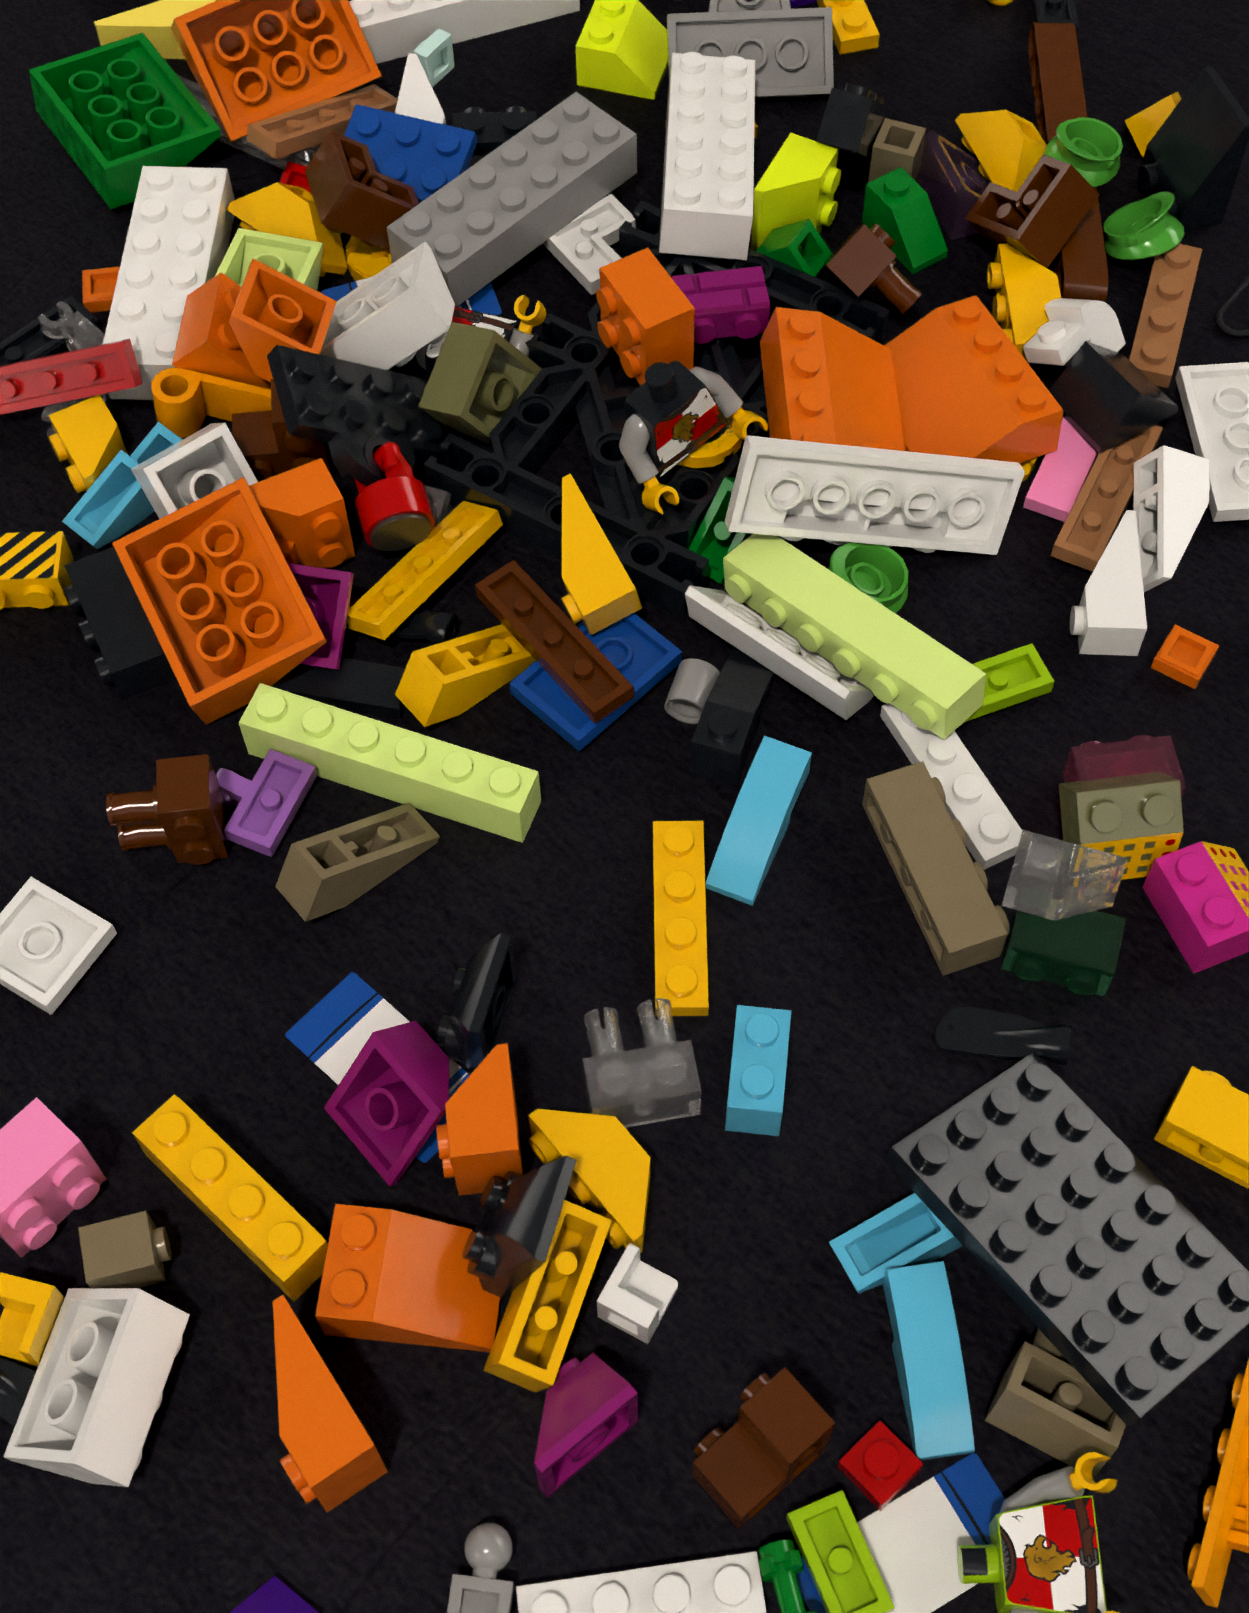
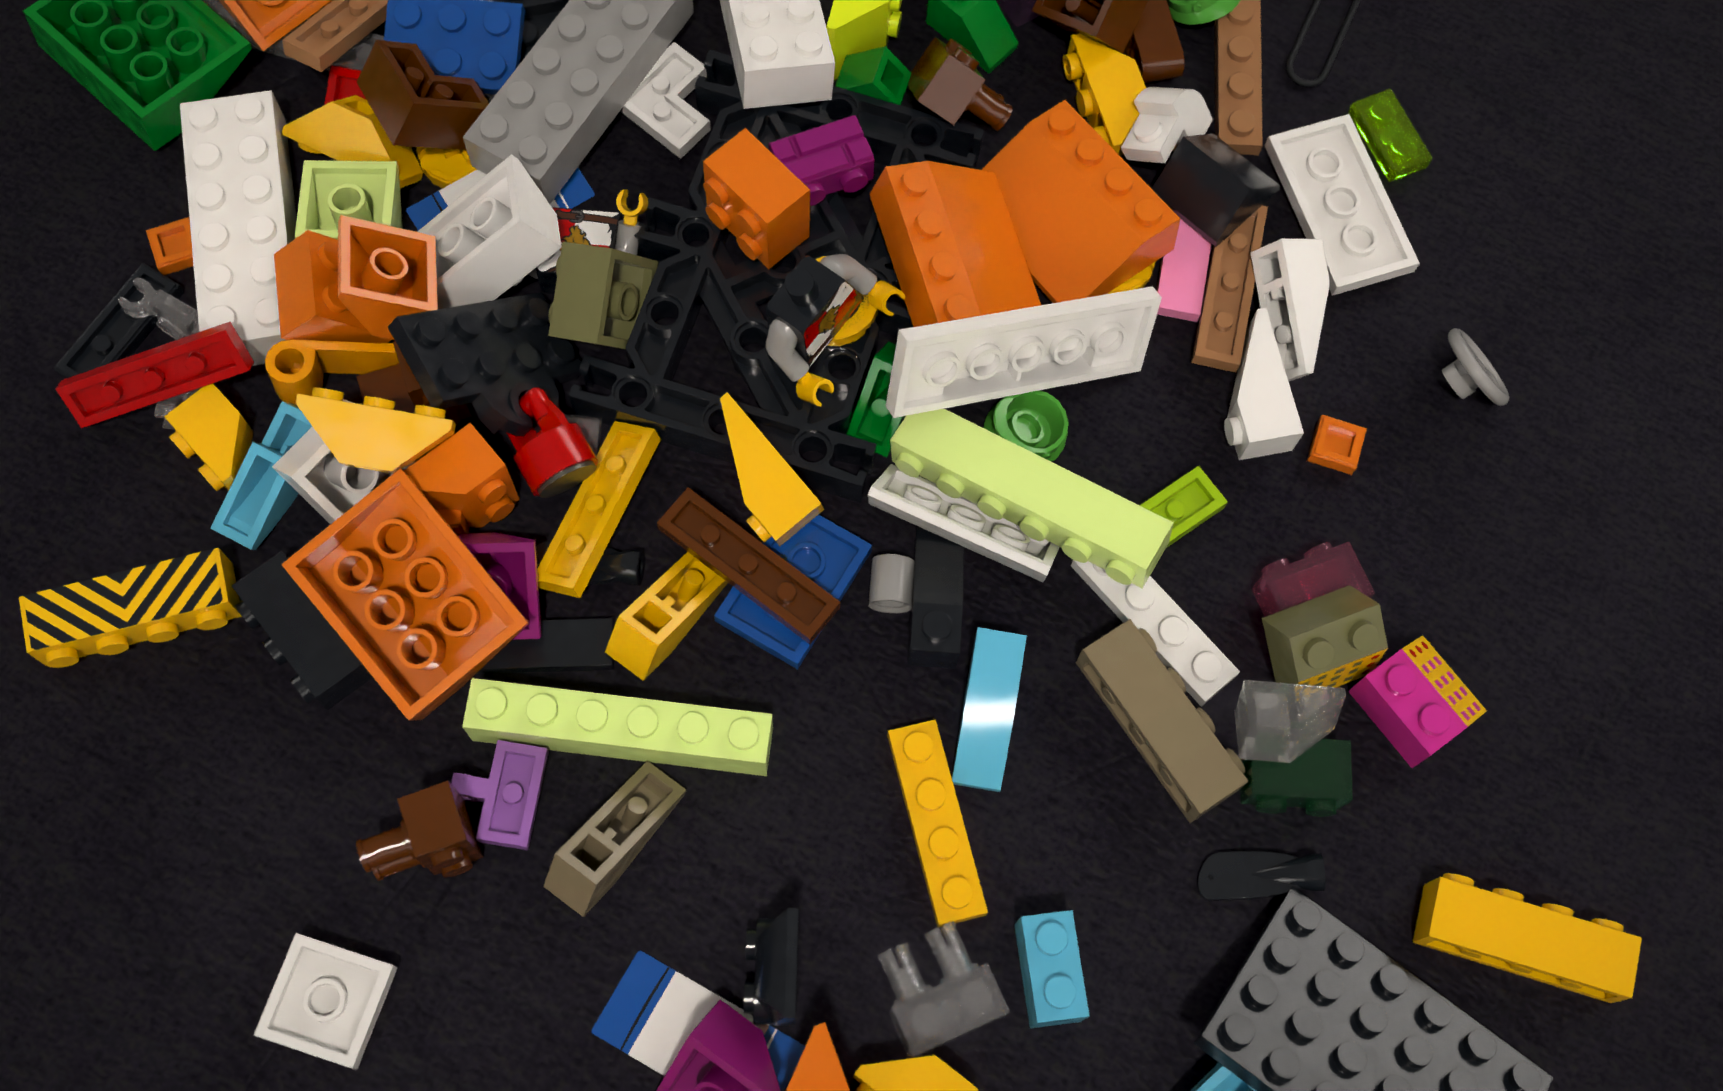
camera: 20 degrees left, 10 degrees up
none -> yellow slope [296,387,456,474]

